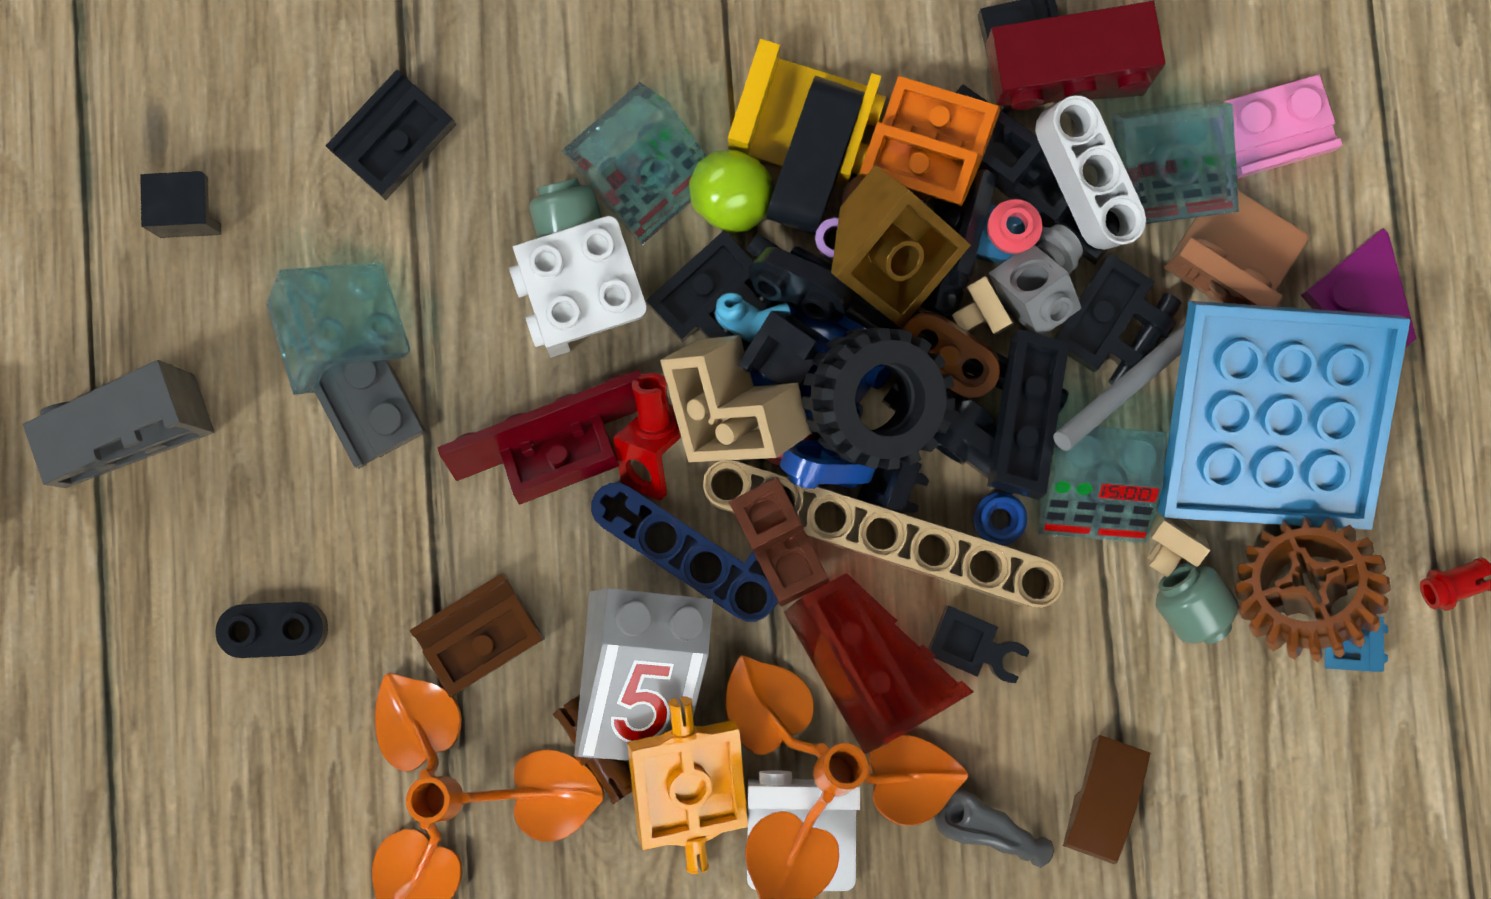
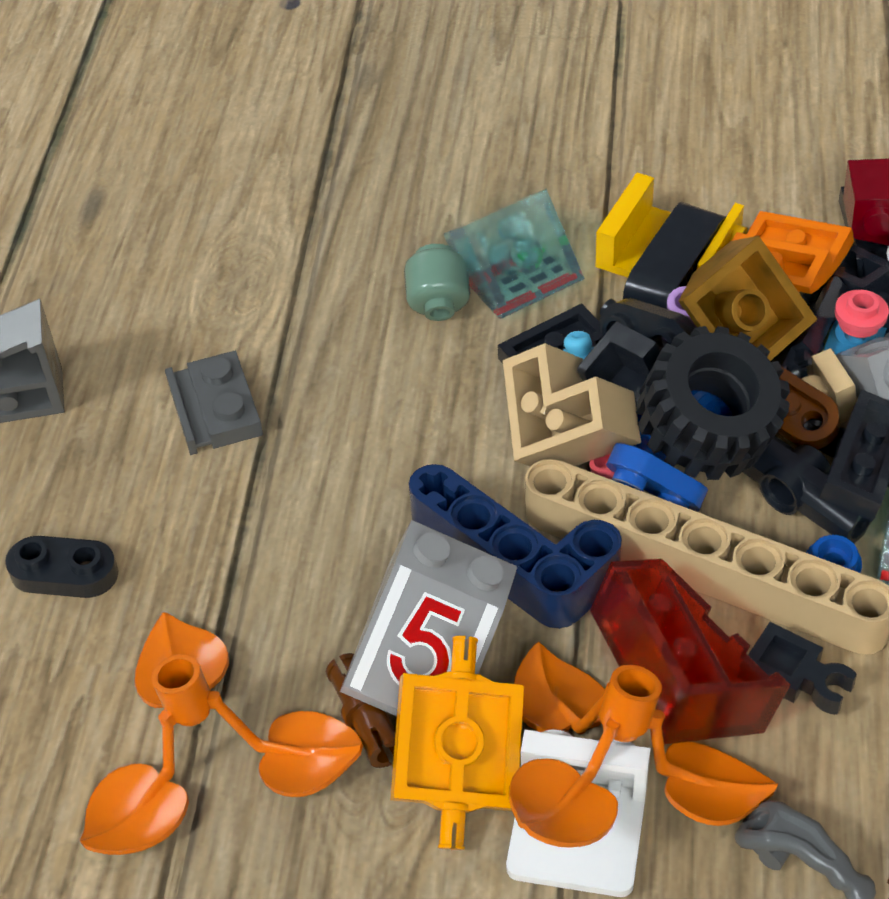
camera: 15 degrees right, 35 degrees down
black panel [140,171,221,238] -> none
clear light blue bracket [266,262,410,395] -> none
black plate [325,69,456,201] -> none
reddish brown plate [409,573,545,697] -> none
dark red bracket [437,370,641,505] -> none
white bracket [509,216,647,358] -> none
red bracket [613,373,681,500] -> none
lime hair [689,149,775,233] -> none
copper slope [729,477,830,607] -> none
black tile [857,462,929,514] -> none

